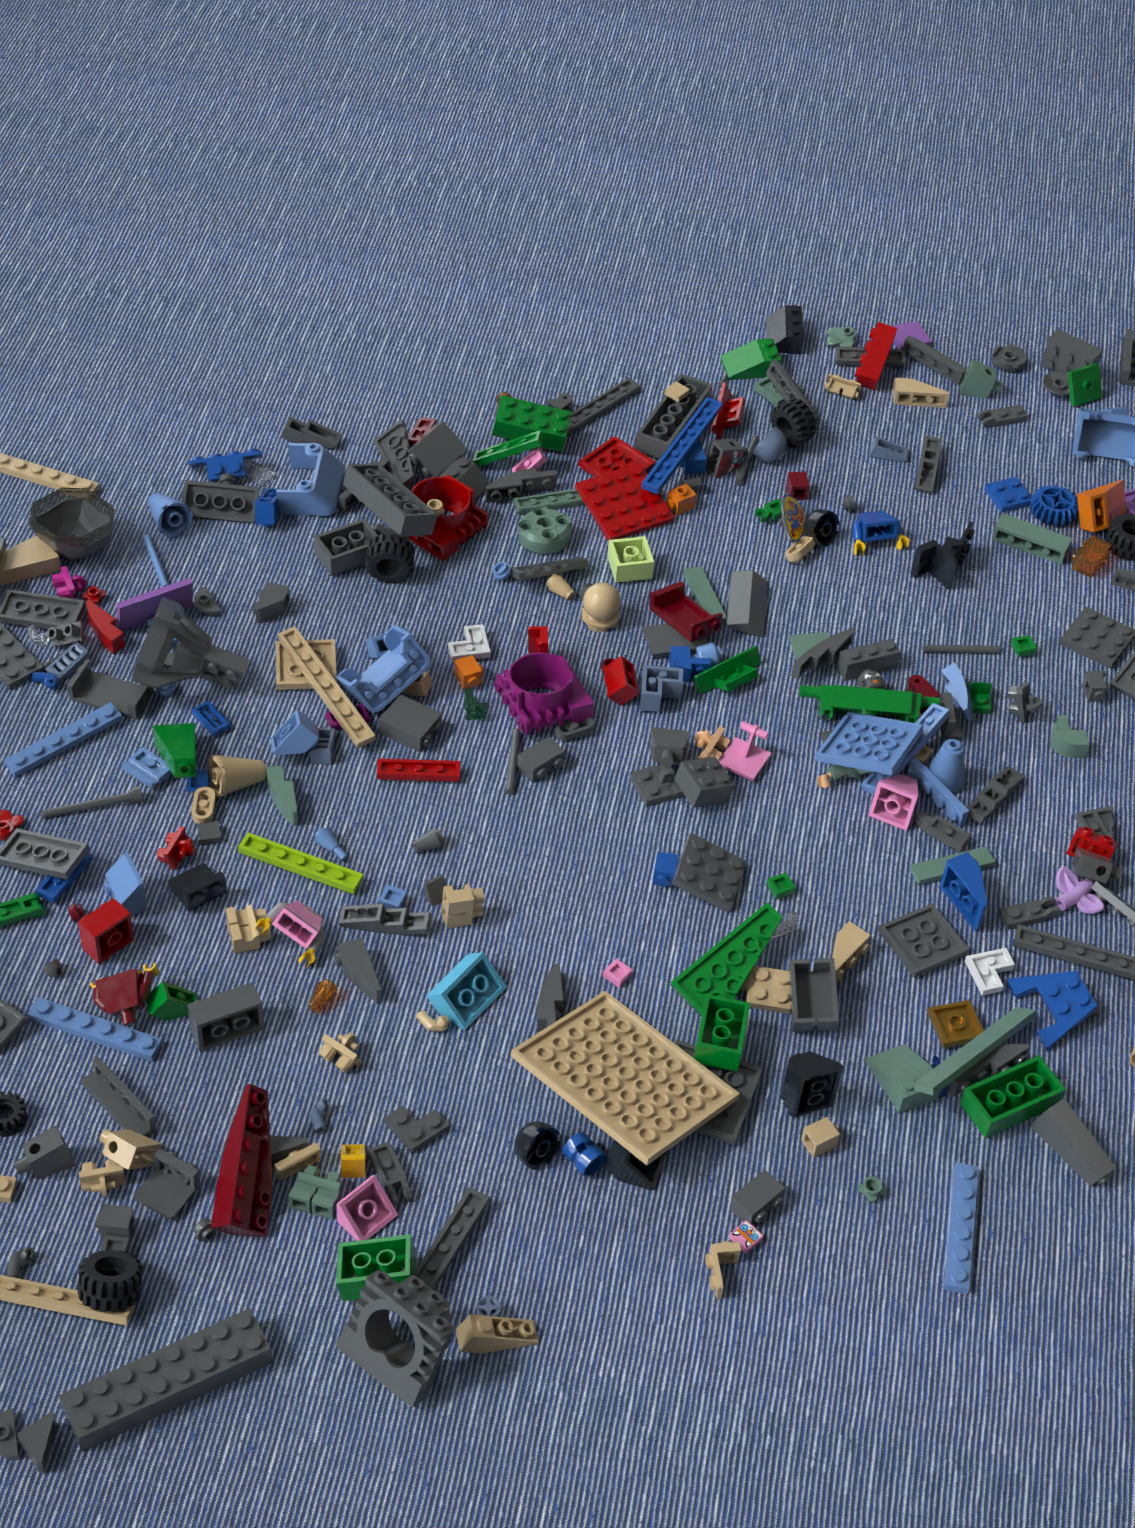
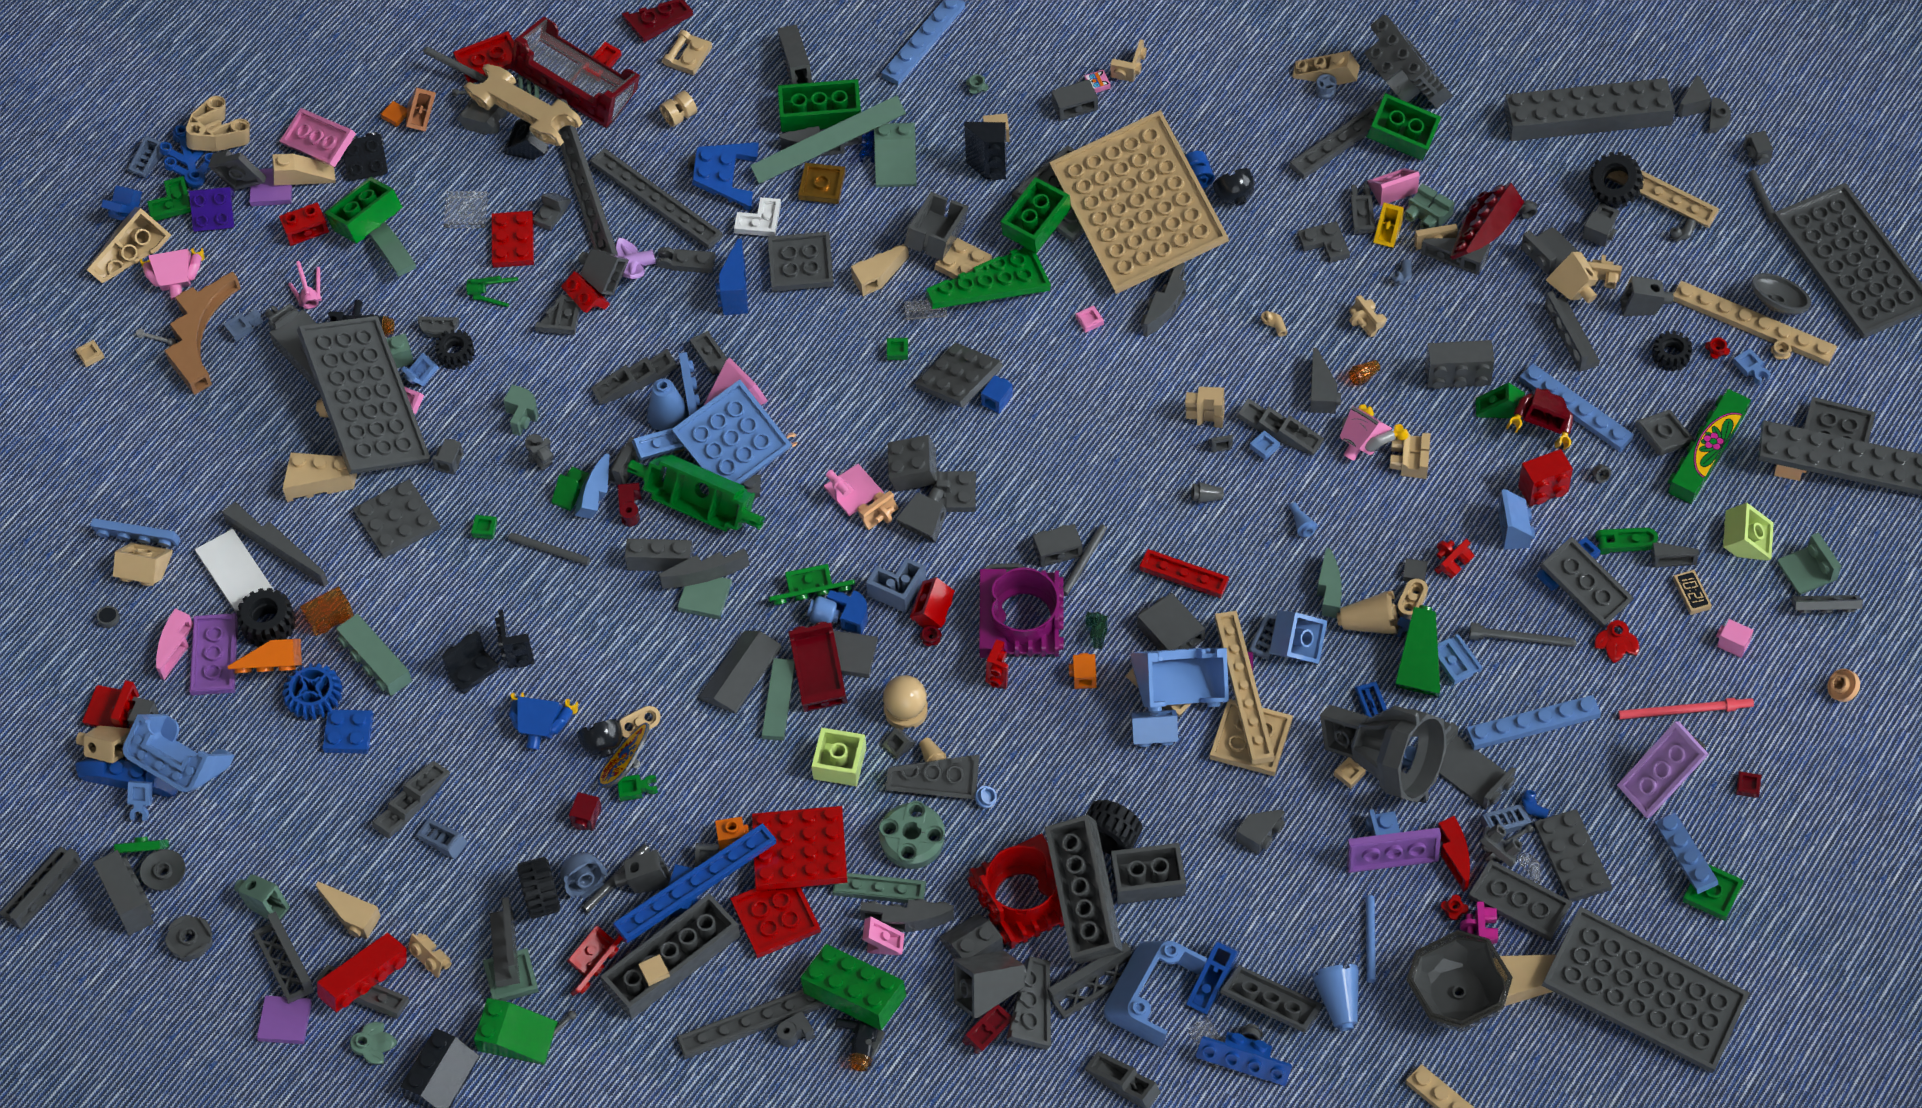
camera: 150 degrees left, 10 degrees up
dark red plate [67,902,86,923] -> none
black bracket [168,863,227,912] -> none
dark grey plate [194,586,221,617] -> none
lime plate [238,832,364,894] -> none
medium azure slope [426,952,507,1030] -> none
tan plate [427,499,444,516] -> none
white plate [448,624,491,662] -> none
green plate [472,430,543,466] -> none
dark grey plate [843,495,856,513] -> none
dark grey head [857,669,885,689] -> none
sand green tile [910,846,995,885] -> none
dark grey hinge [977,405,1028,428] -> none

